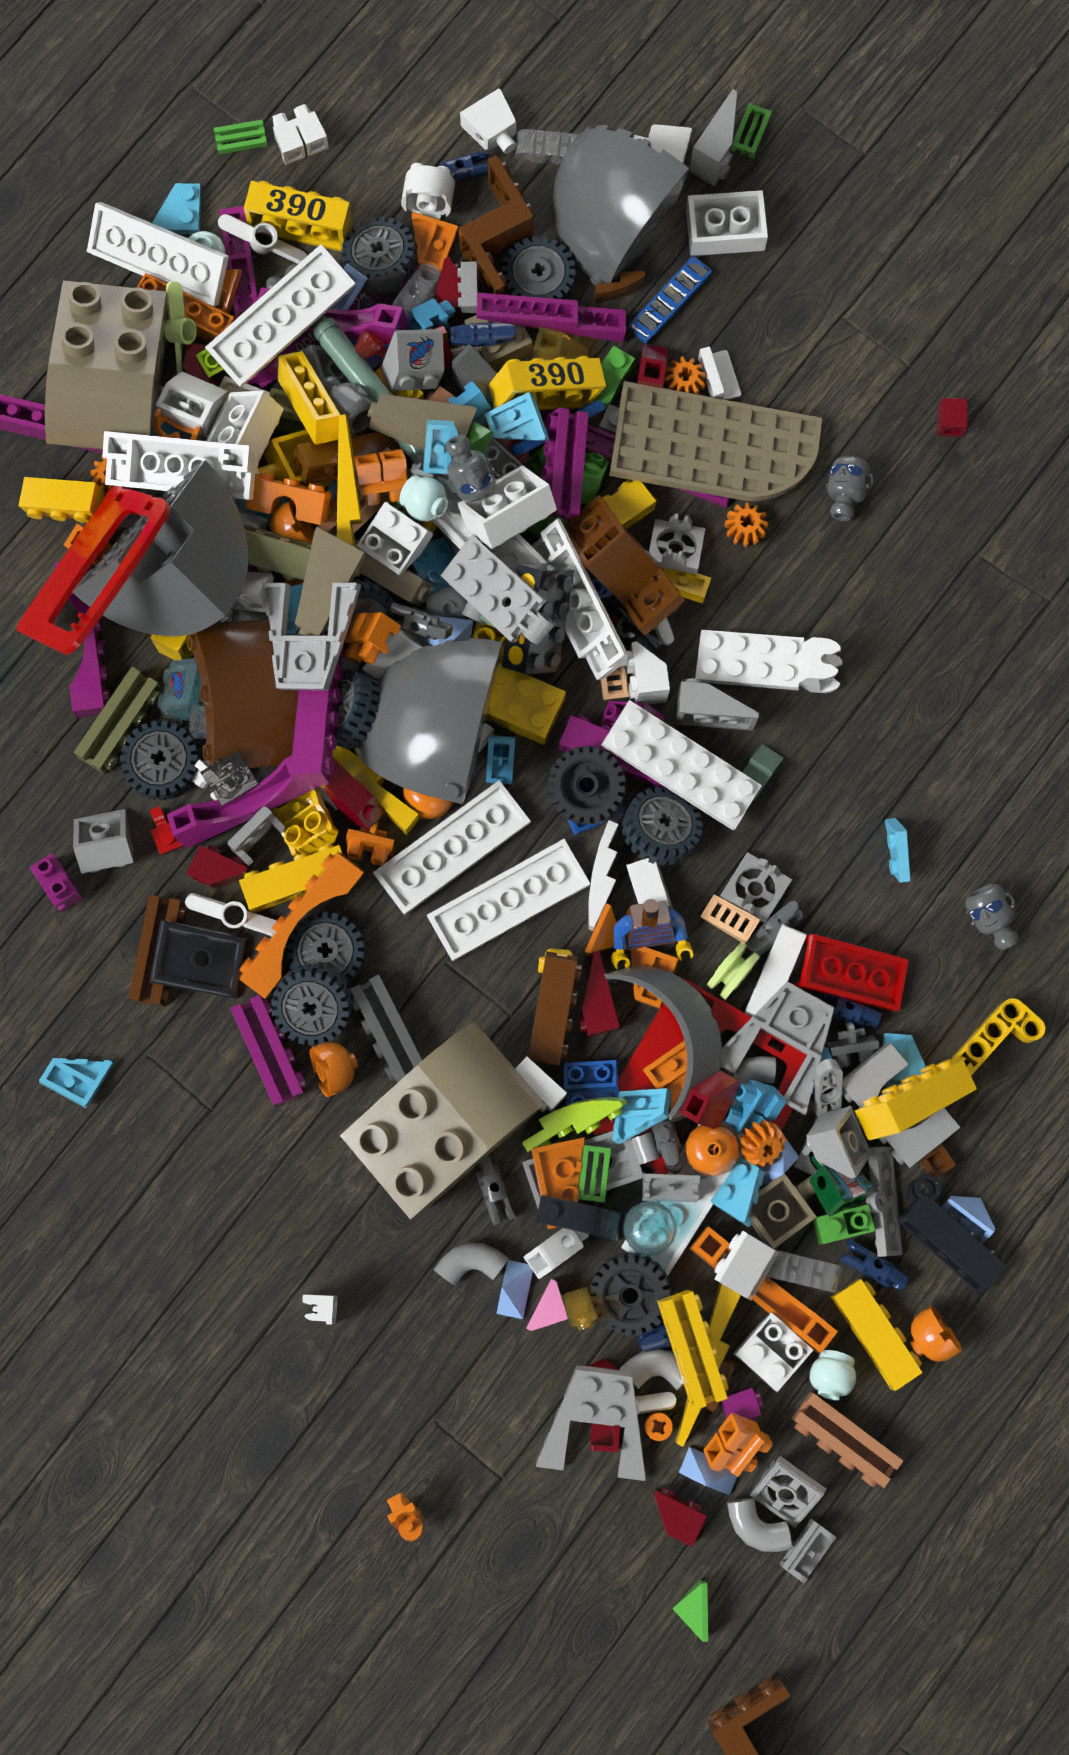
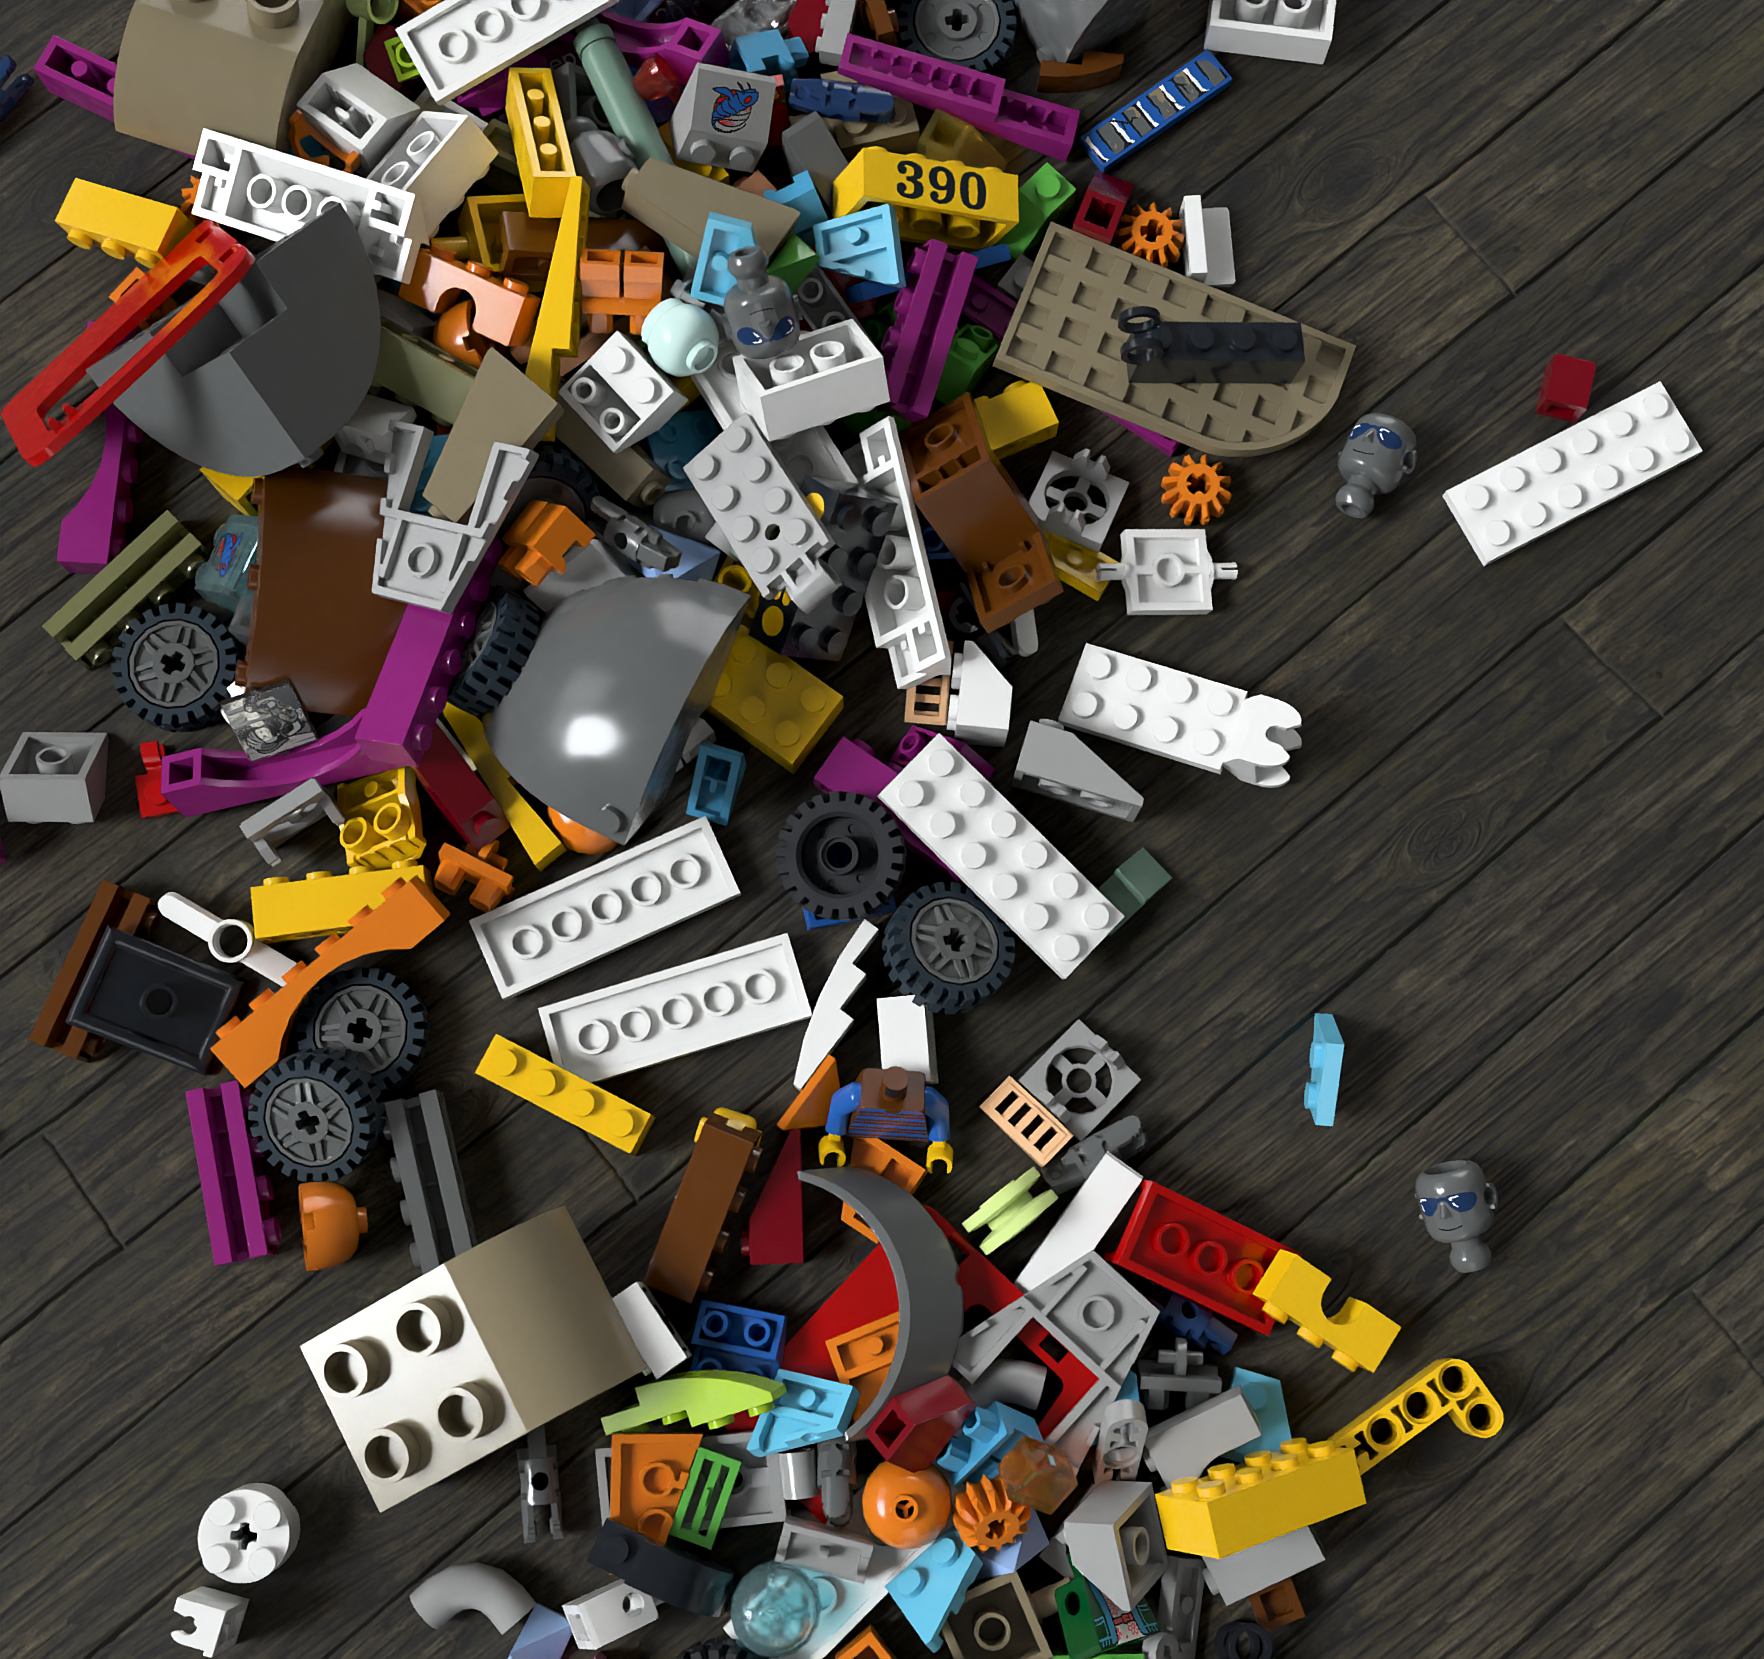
camera: 15 degrees right, 0 degrees up
dark red slope [186,845,250,889] -> none
none -> white brick [198,1483,300,1583]
none -> yellow arch [475,1034,656,1156]
none -> clear orange brick [997,1435,1078,1515]
none -> white plate [1096,529,1238,615]
none -> black hinge [1117,306,1305,384]
none -> yellow arch [1252,1249,1401,1373]
none -> white plate [1443,381,1703,566]

